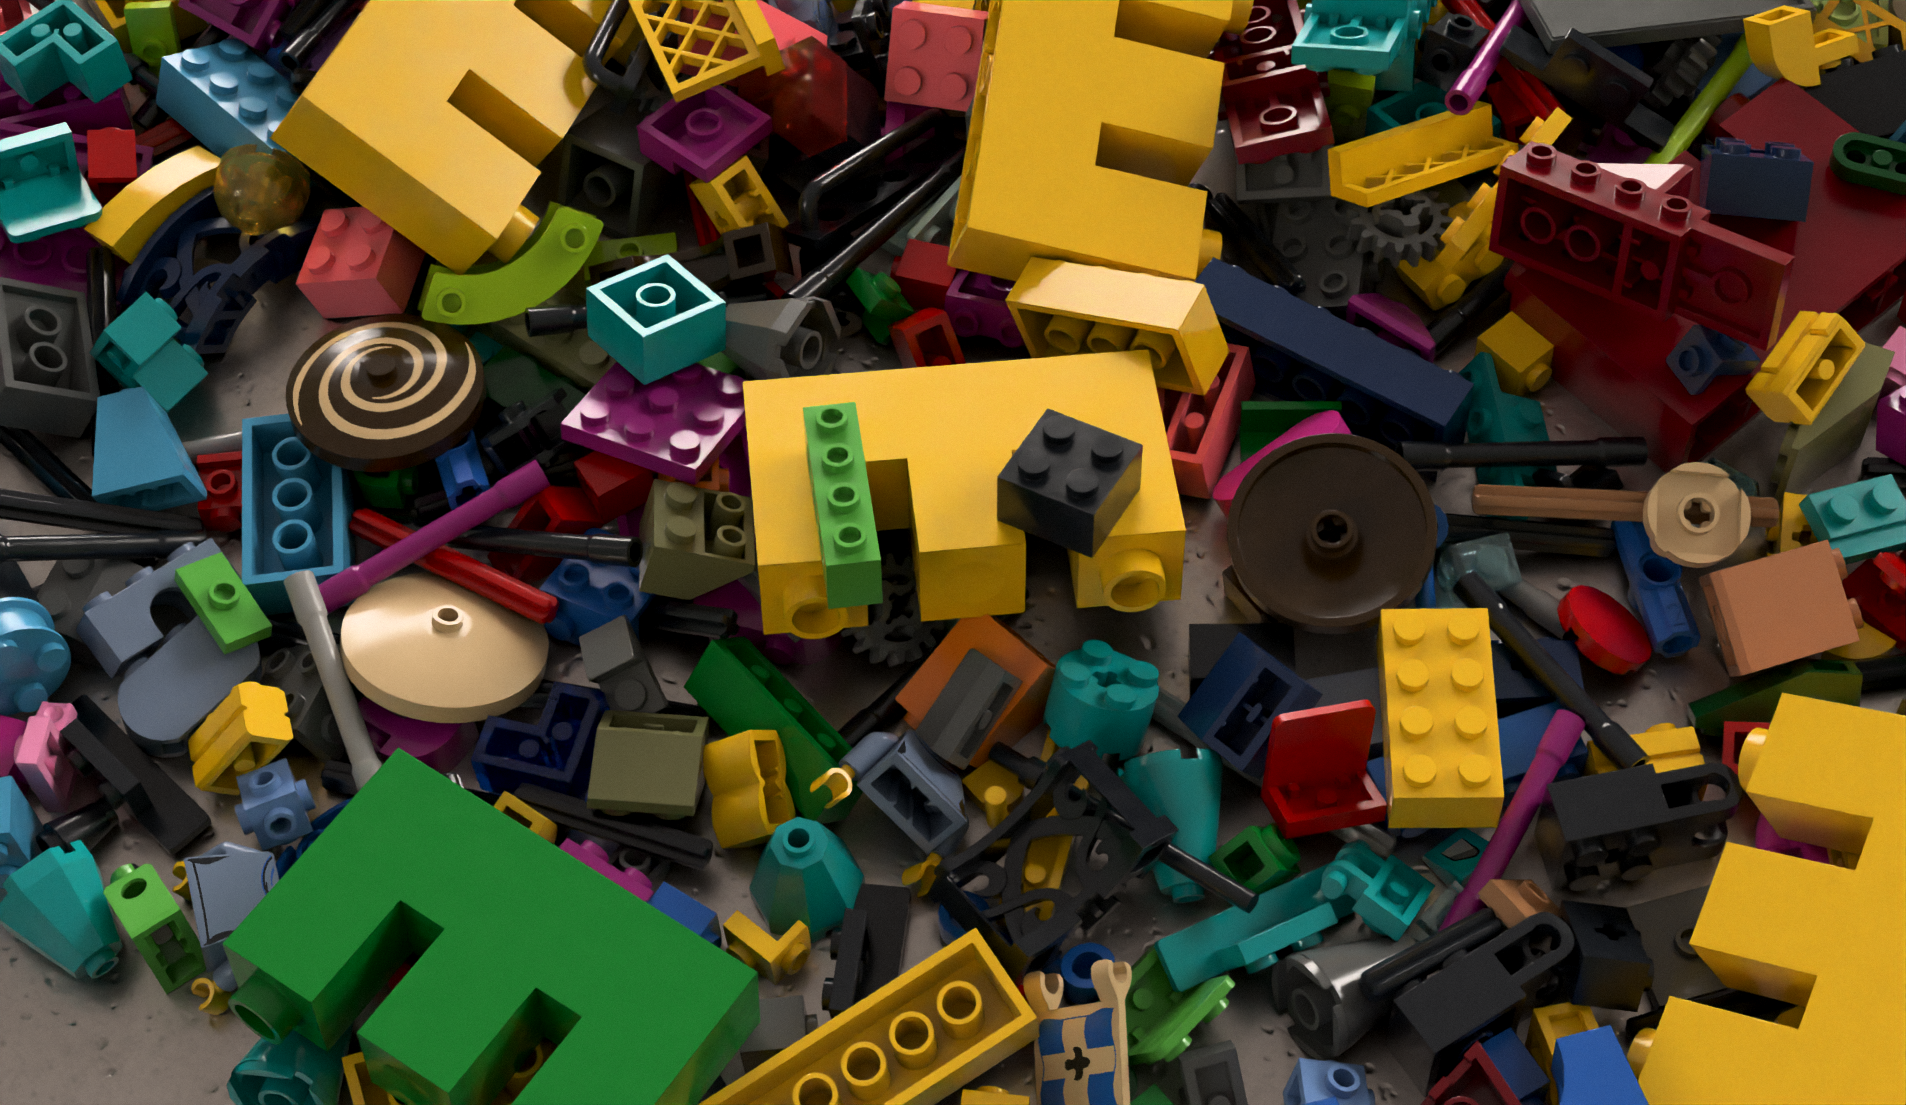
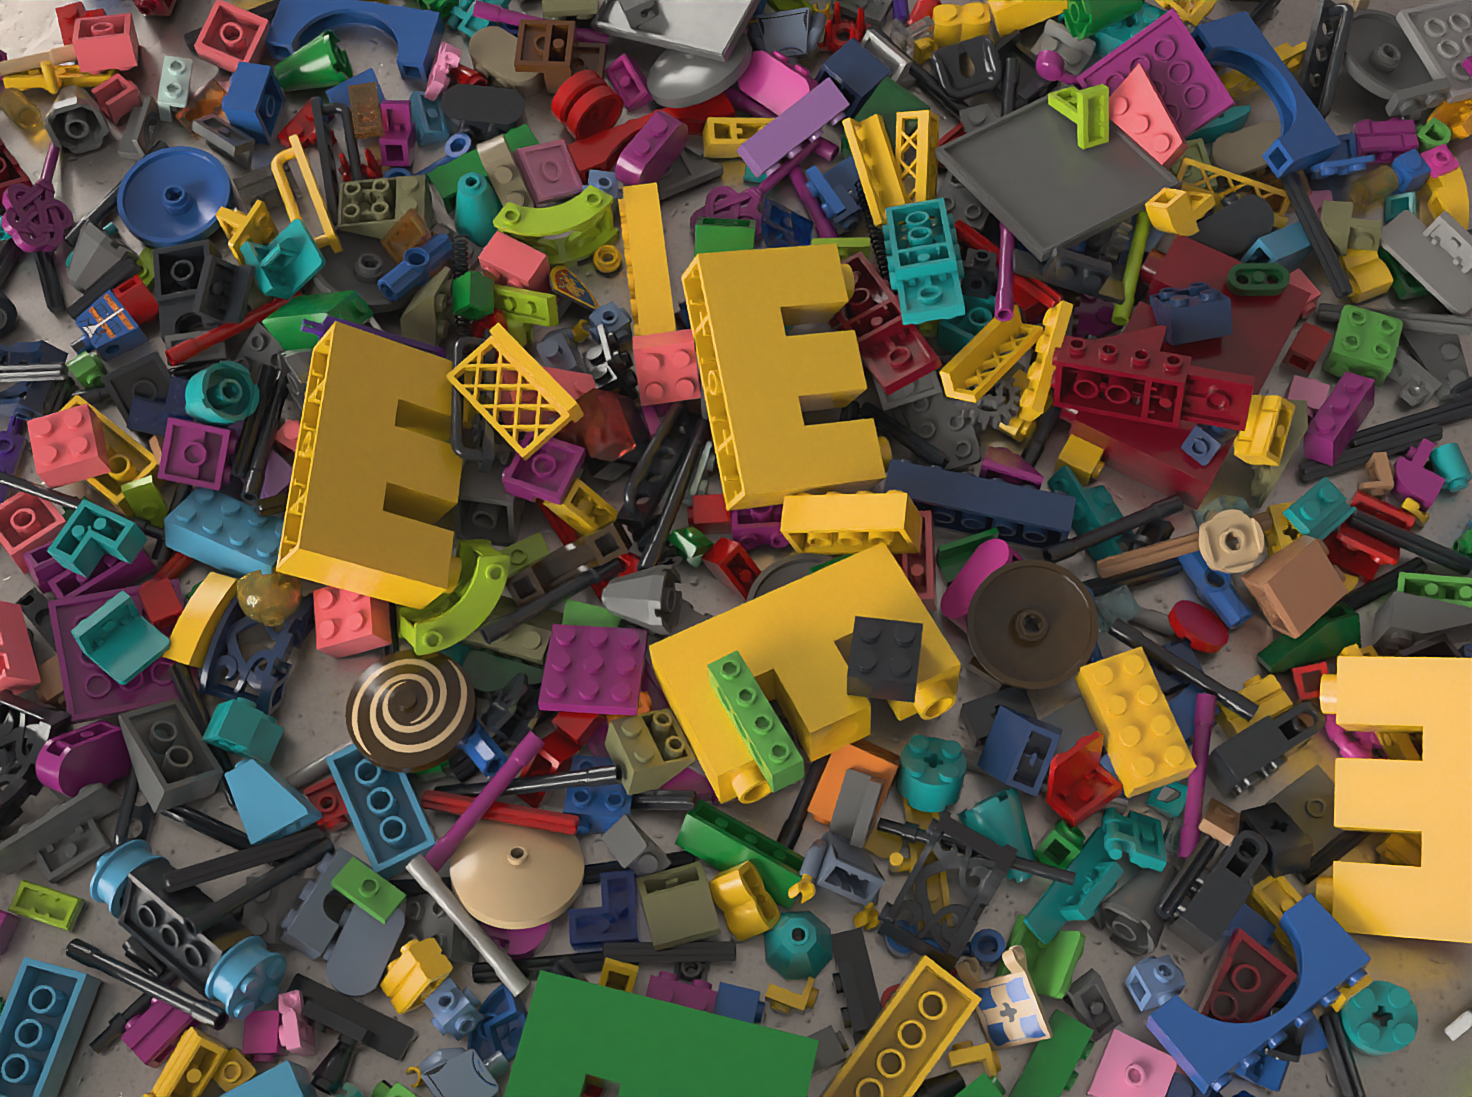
camera: 20 degrees left, 10 degrees up
teal brick [586,254,726,385] -> none

